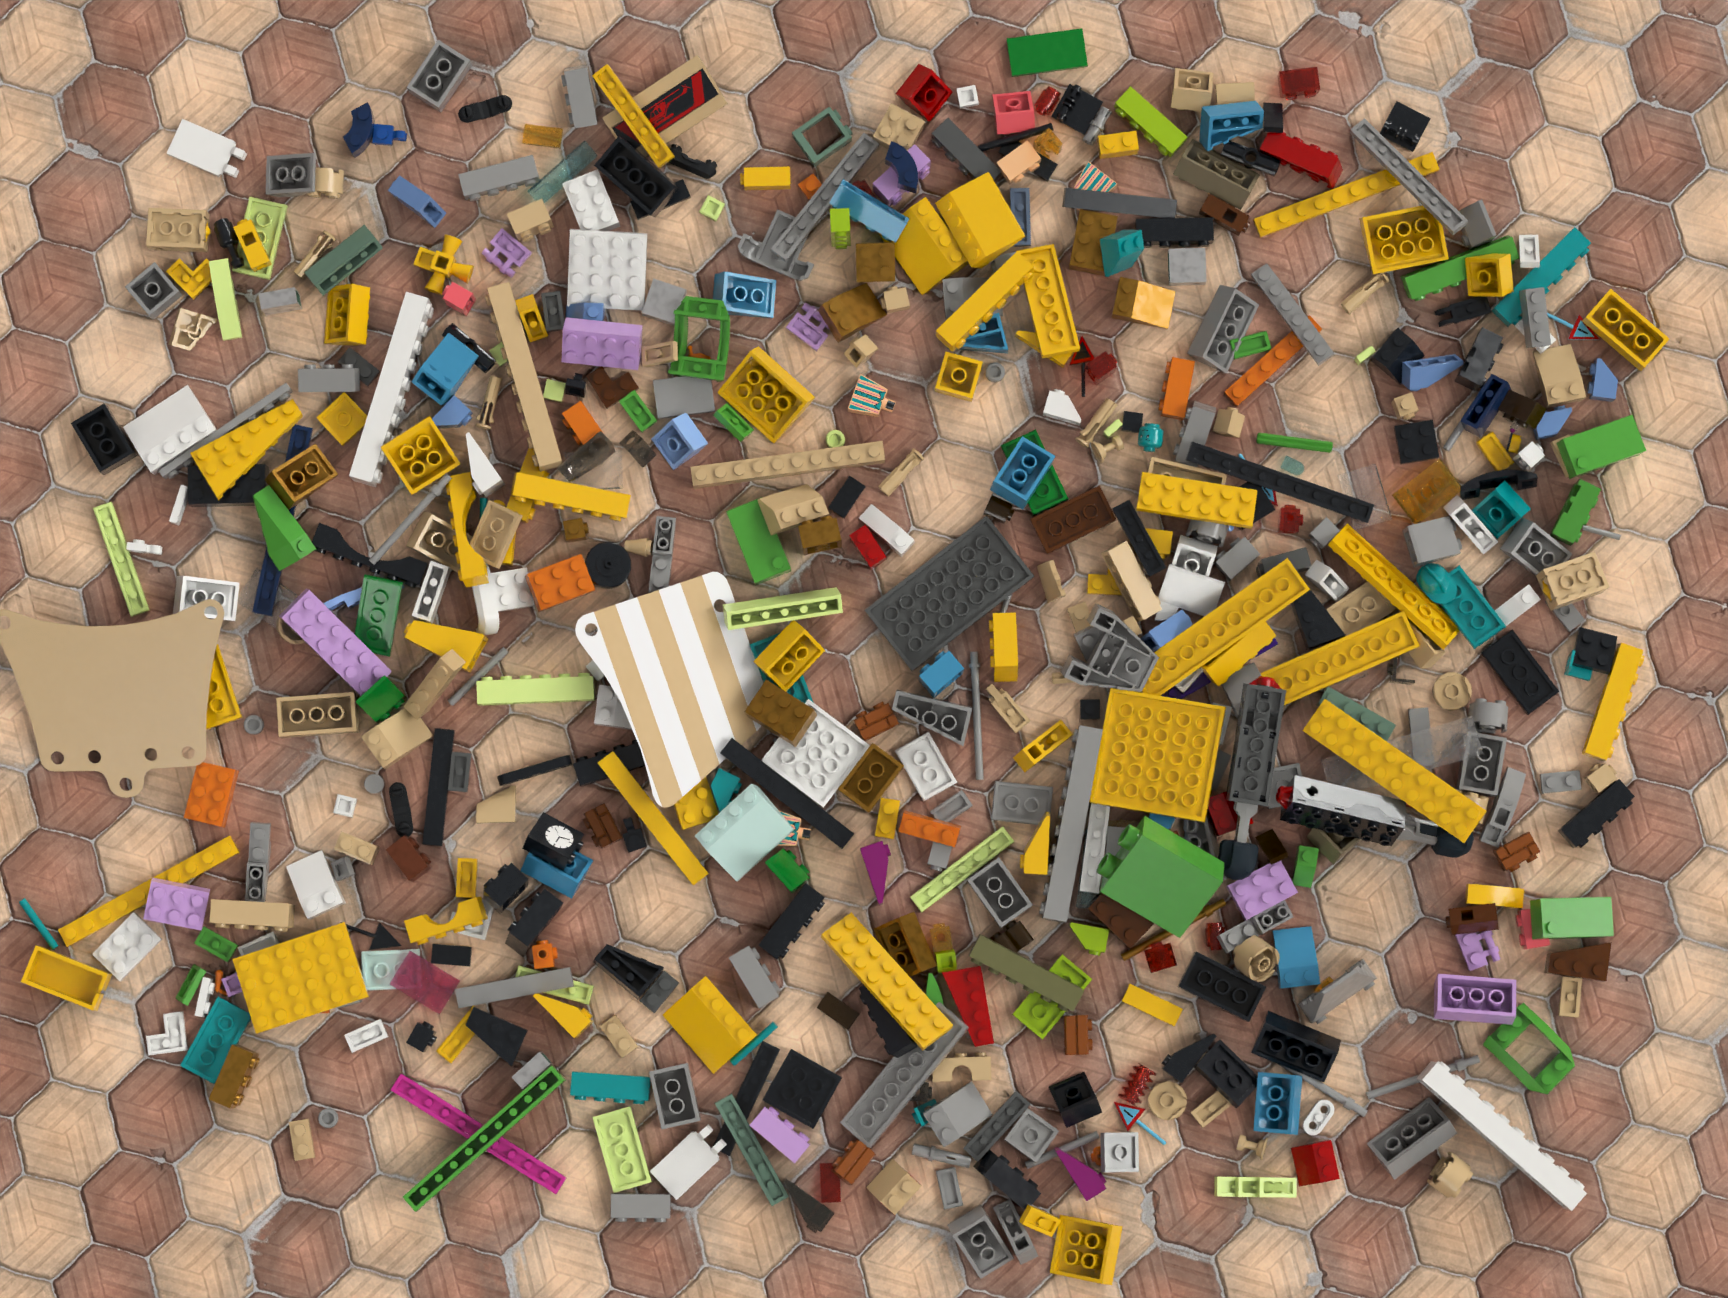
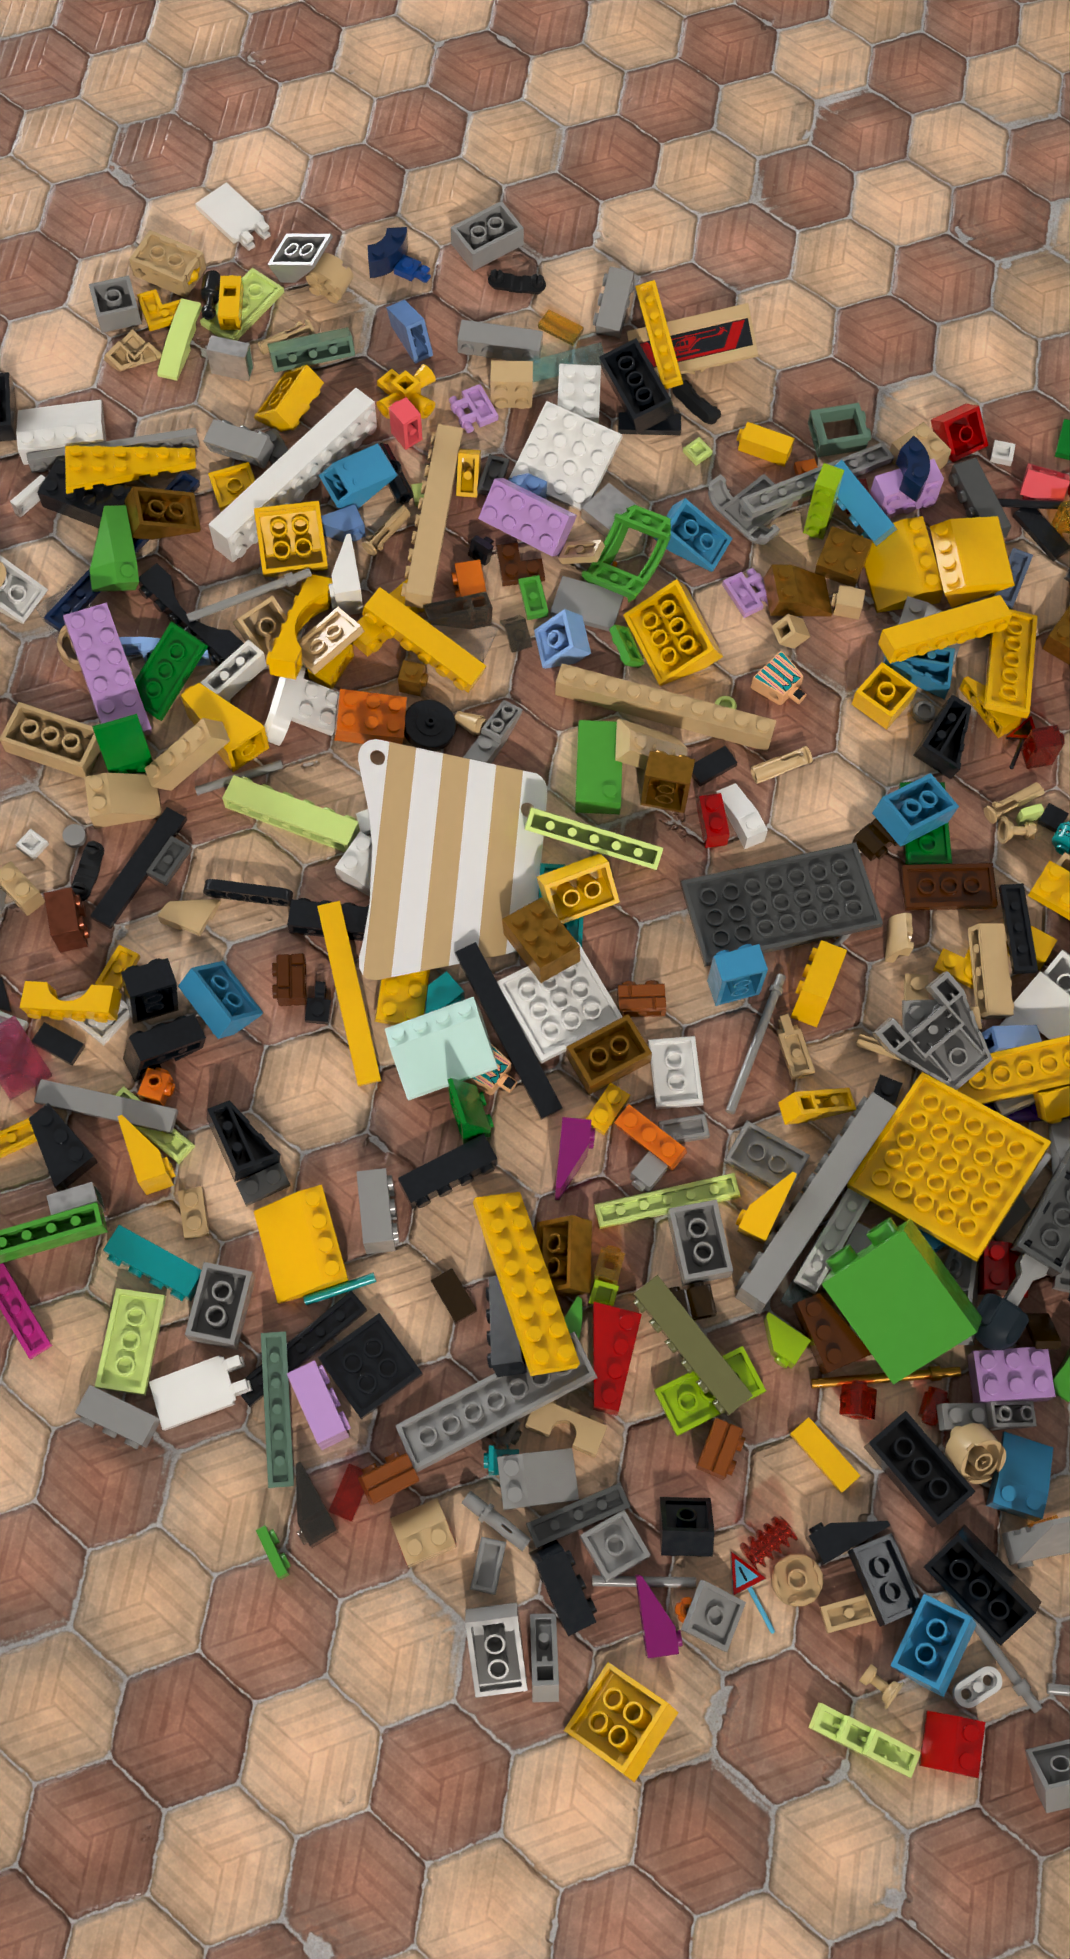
camera: 20 degrees right, 15 degrees down
black brick [522,812,584,871] -> none
yellowish green tile [543,379,566,403] -> none
light grey wedge [892,690,972,746] -> none
light nougat brick [996,140,1041,185] -> none
yellow plate [1019,1204,1061,1237] -> none
white slope [1043,389,1081,426] -> none
none -> bright green plate [256,1525,291,1580]
none -> black wedge [913,695,971,779]

